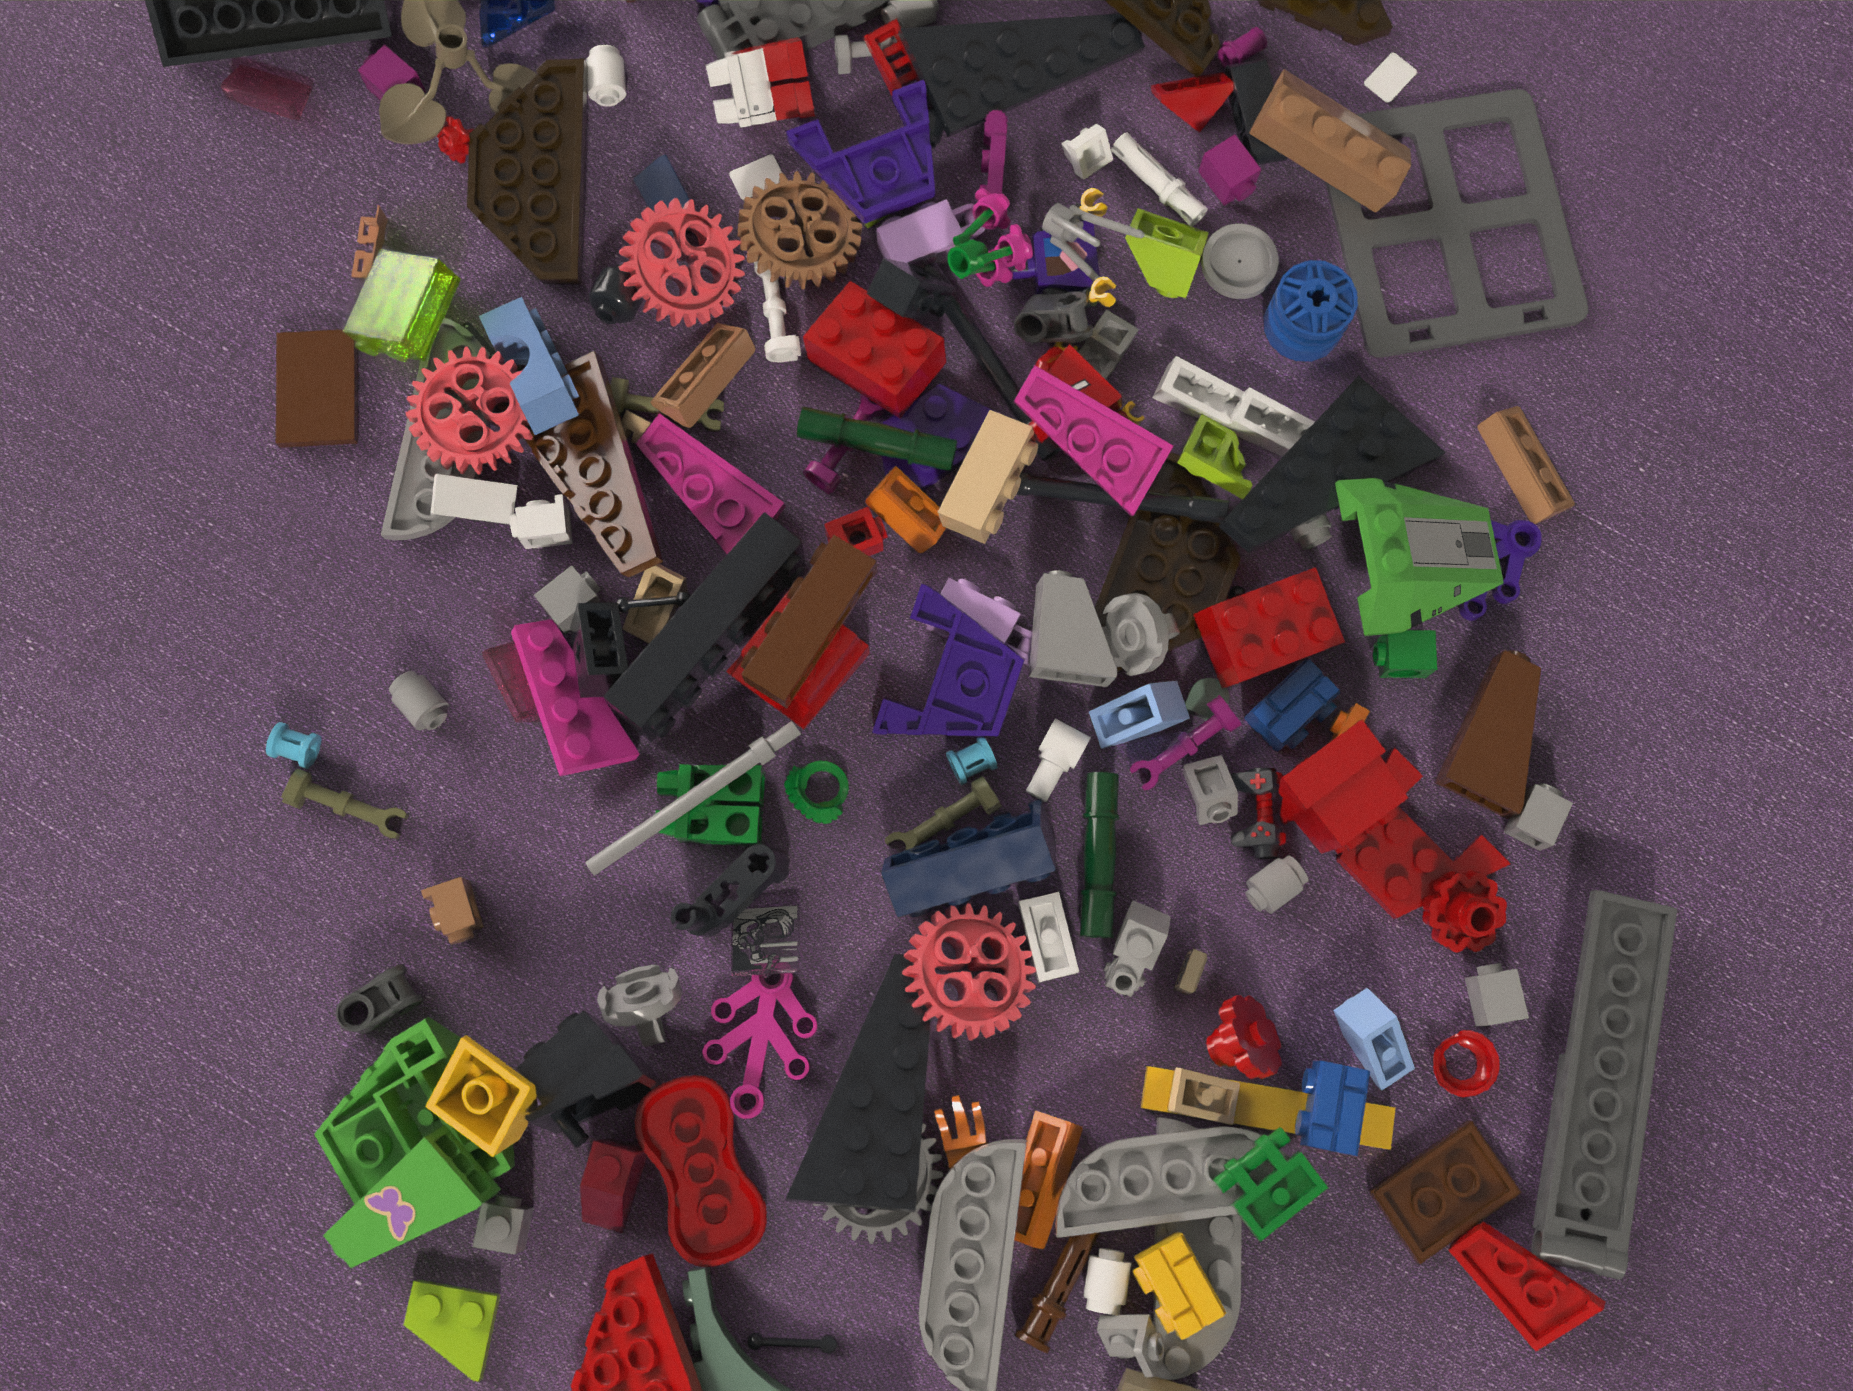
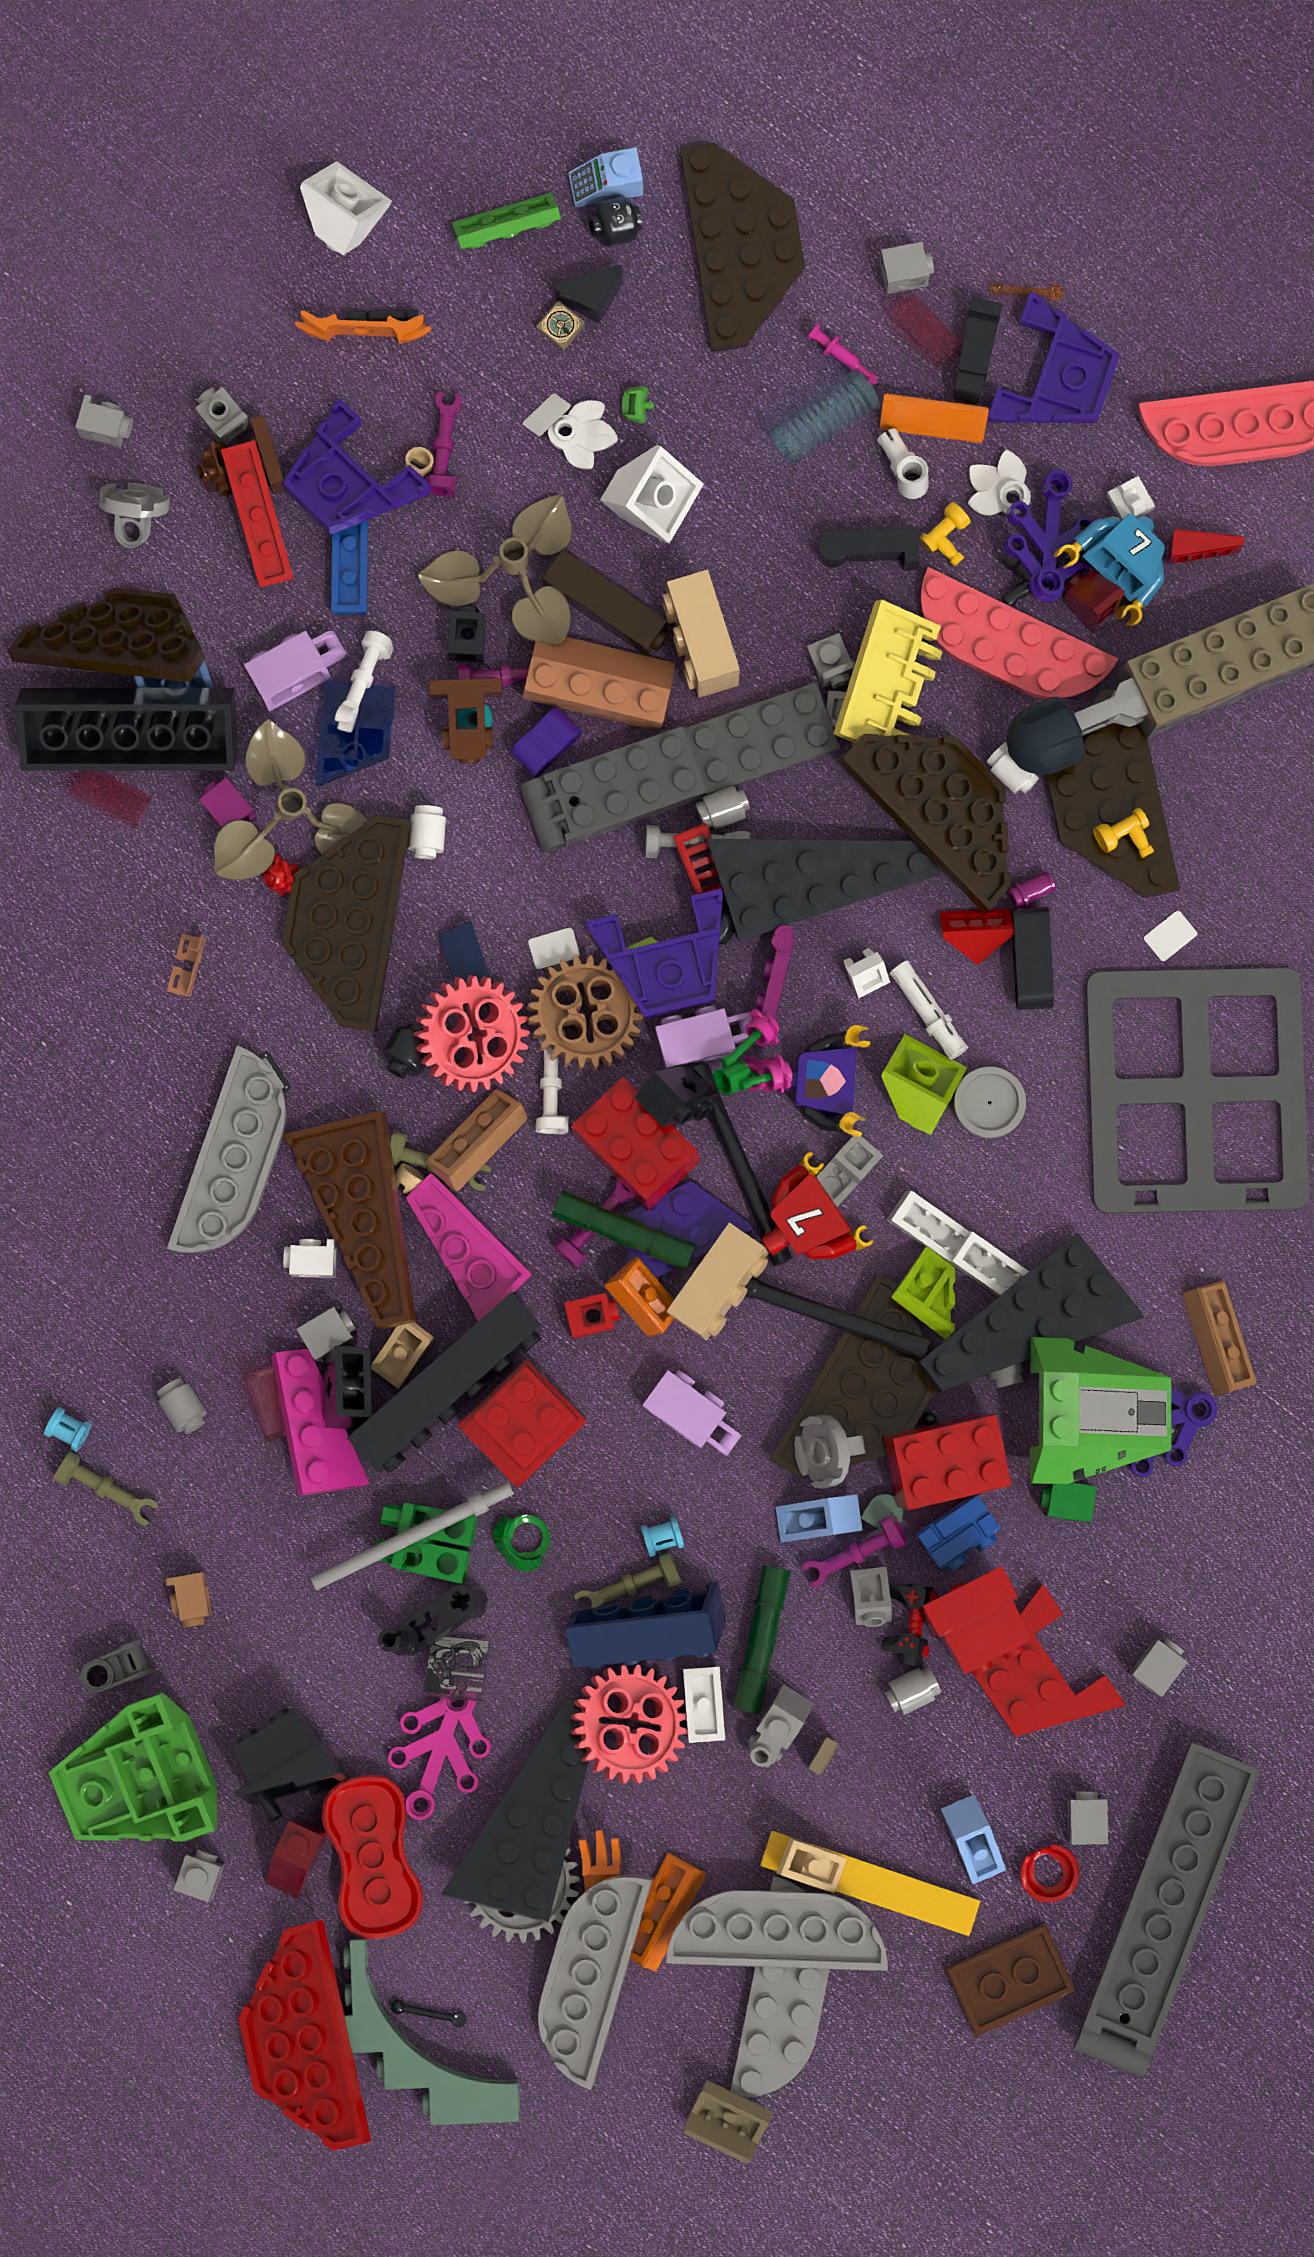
camera: 15 degrees right, 5 degrees up
reddish brown tile [275,329,358,448] -> none
bright green slope [323,1124,501,1268] -> none
clear neon green brick [343,249,461,362] -> none
lime wing [404,1279,501,1382] -> none
coral gear [406,347,533,475] -> none
yellow slope [425,1035,538,1157] -> none
white tile [430,474,517,525] -> none
medium blue arch [479,297,579,435] -> none
light grey tile [597,965,683,1047] -> none
black hinge [616,592,691,613] -> none
hips [706,37,815,128] -> none
reddish brown brick [741,535,877,708] -> none
dark purple wing [872,583,1025,736] -> none
dark grey piece [1014,292,1093,343] -> none
dark pink wing [1014,365,1173,517] -> none
reddish brown pin [1014,1232,1101,1354] -> none
white pin [1026,718,1091,802] -> none
light grey slope [1029,570,1117,687] -> none
light grey plant [1042,203,1145,282] -> none
white brick [1083,1248,1132,1315] -> none
light grey bracket [1097,1315,1164,1377] -> none
yellow brick [1133,1231,1227,1340] -> none
magenta brick [1198,134,1261,206] -> none
red plant [1206,995,1282,1079] -> none
green plate [1213,1127,1328,1241] -> none
medium nougat slope [1249,69,1411,213] -> none
blue wheel [1264,260,1358,362] -> none
blue brick [1295,1061,1370,1156] -> none
orange plate [1329,703,1370,742] -> none
red plant [1422,870,1507,953] -> none
reddish brown slope [1434,650,1541,819] -> none
red wing [1448,1221,1605,1351] -> none

